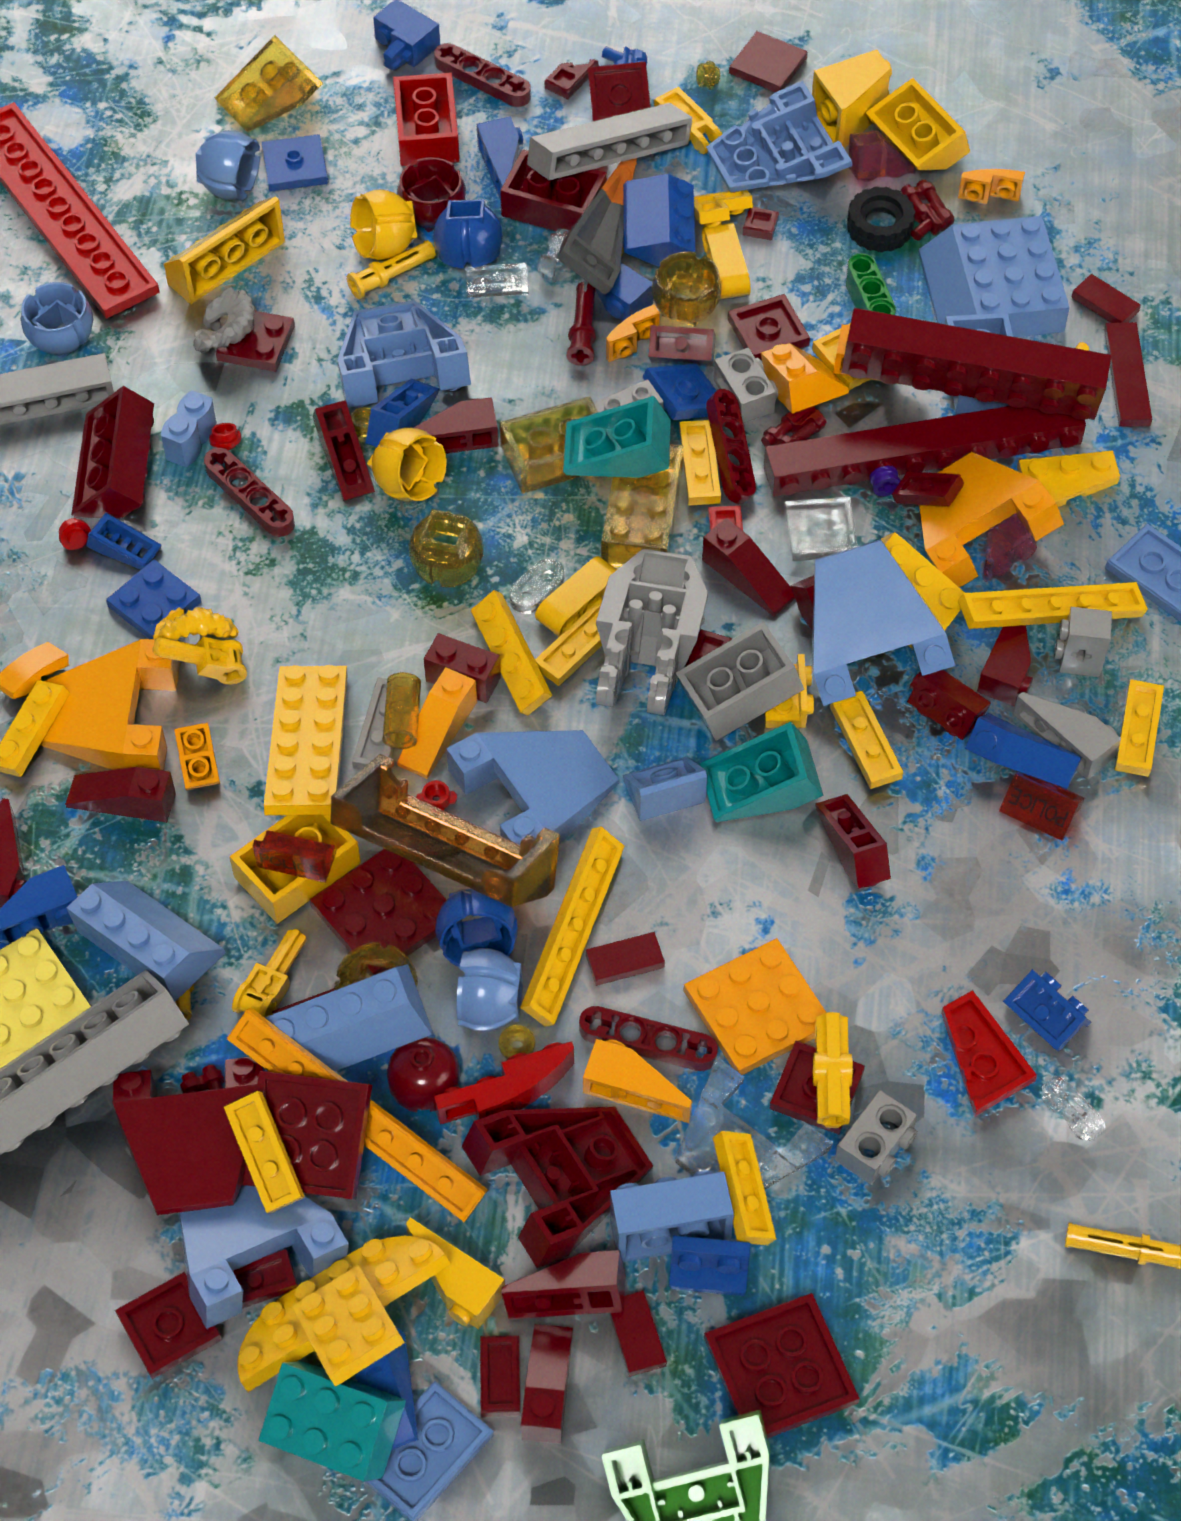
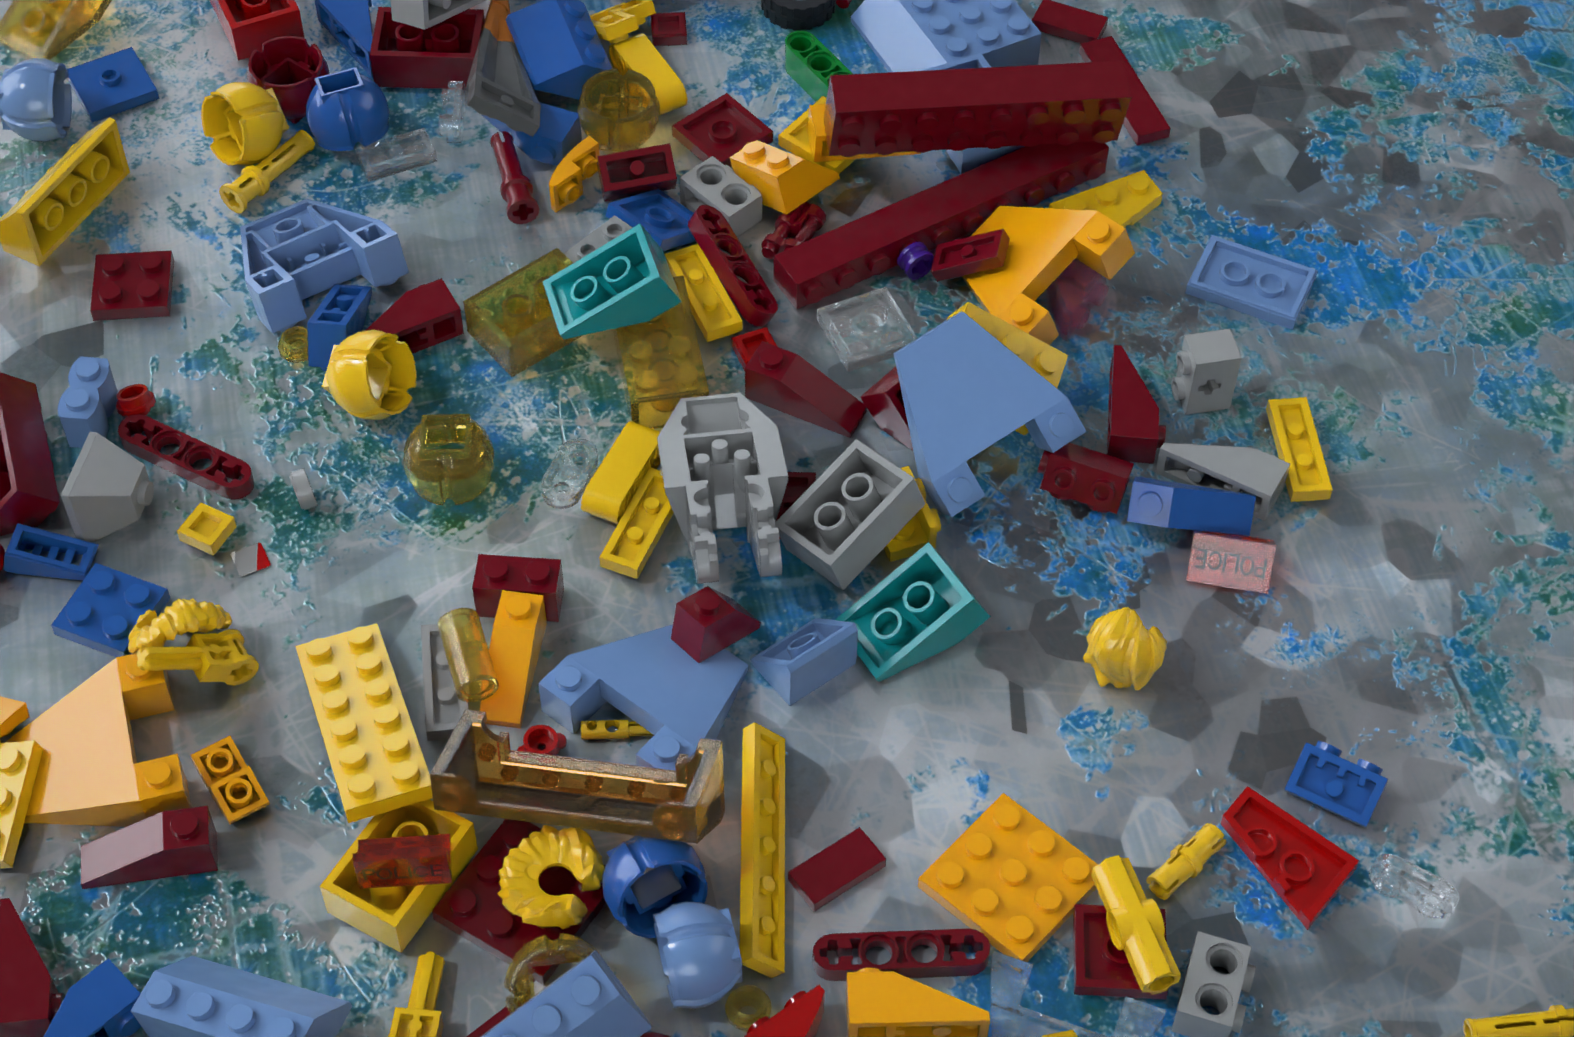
camera: 20 degrees left, 5 degrees down
light grey piece [193,287,255,352] -> none
dark red slope [312,400,375,501] -> none
yellow plate [471,590,553,716] -> none
dark red slope [815,794,891,889] -> none
yellow plate [830,691,903,789] -> none
yellow plate [958,582,1148,629] -> none
none -> light grey slope [61,432,154,543]
none -> yellow plate [177,502,237,556]
none -> light grey sticker [230,543,271,577]
none -> light grey tile [289,468,318,510]
none -> yellow piece [497,825,605,929]
none -> yellow pin [581,719,654,740]
none -> dark red slope [671,586,761,663]
none -> yellow hair [1083,607,1167,691]
none -> yellow pin [1146,823,1226,900]

